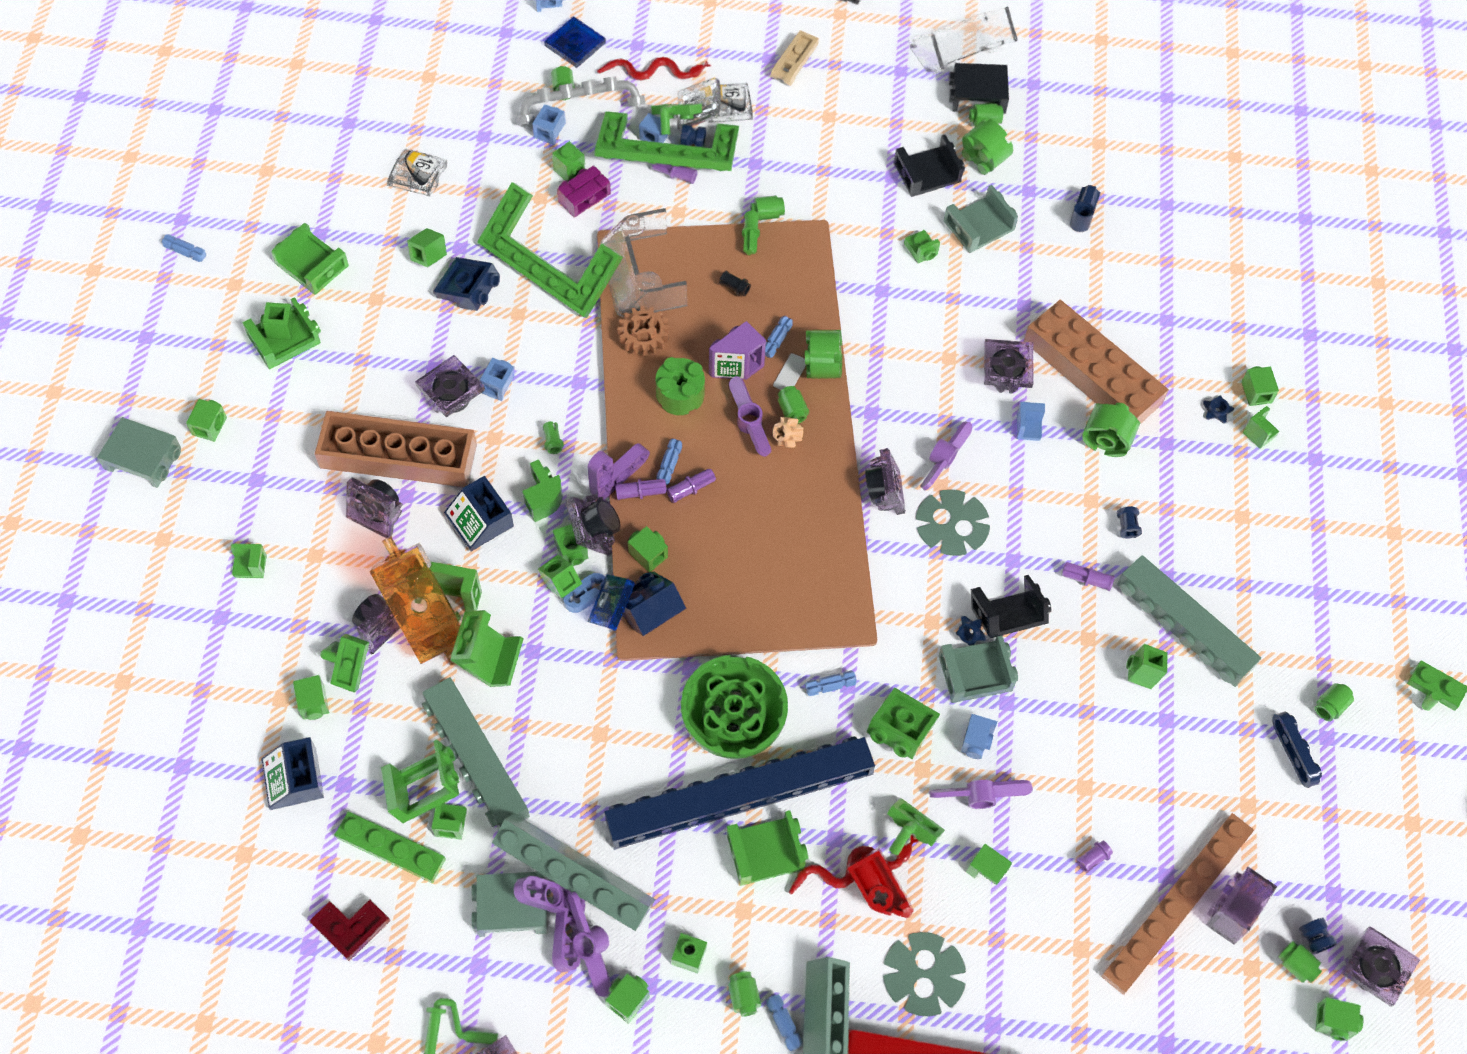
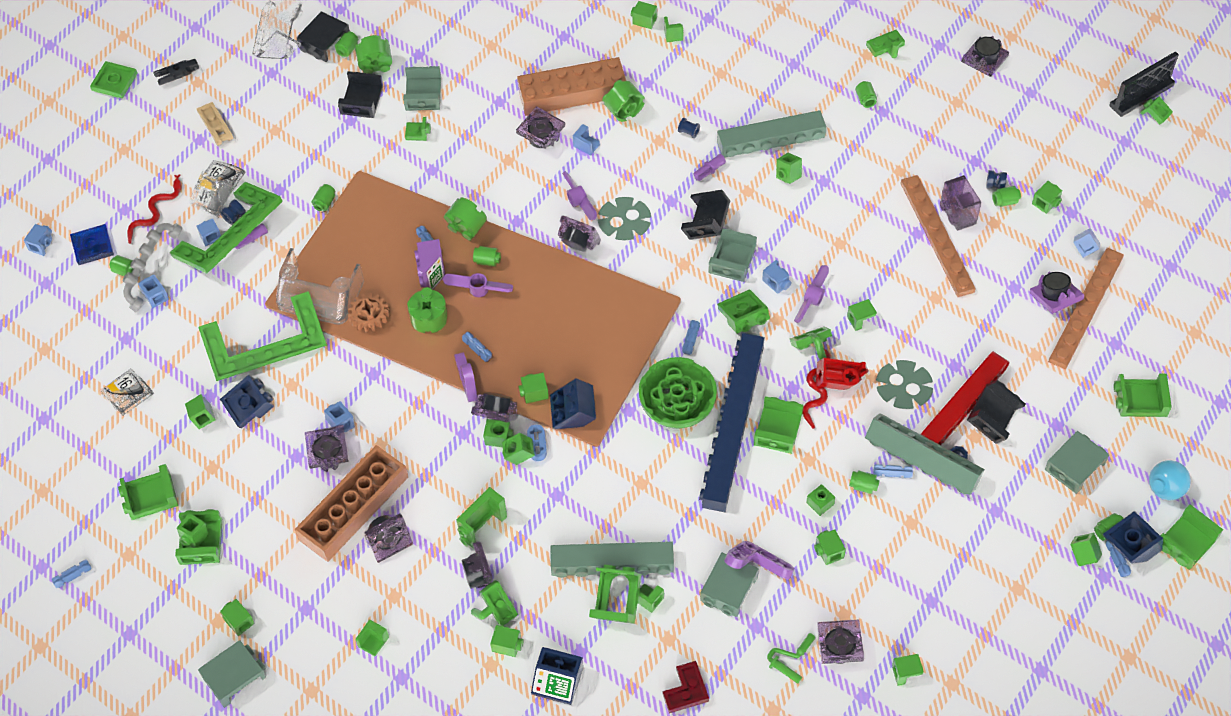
camera: 55 degrees left, 5 degrees down
bright green plate [334,811,446,884] -> none
clear orange brick [369,536,462,666] -> none
dark blue slope [444,475,514,552] -> none
bright green panel [450,610,524,687] -> none
sand green brick [492,813,656,932] -> none
bright green brick [522,459,563,522] -> none
bright green pin [542,421,564,454] -> none
bright green brick [552,141,585,181] -> none
magenta brick [557,165,611,218] -> none
medium lavender piece [568,891,612,997] -> none
clear blue tile [587,574,635,631] -> none
medium lavender axle [616,479,667,500] -> none
bright green plate [651,104,702,135] -> none
medium lavender axle [667,469,716,503] -> none
black pin [719,271,751,297] -> none
bright green axle [742,211,760,256] -> none
white sticker [773,353,806,390] -> none
light nougat gear [773,417,803,448] -> none
dark blue plate [956,616,987,646] -> none
dark blue piece [1070,185,1101,232] -> none
medium lavender pin [1076,840,1113,873] -> none
dark blue plate [1203,395,1234,424] -> none
dark blue plate [1272,711,1322,788] -> none
clear purple piece [1341,926,1420,1007] -> none

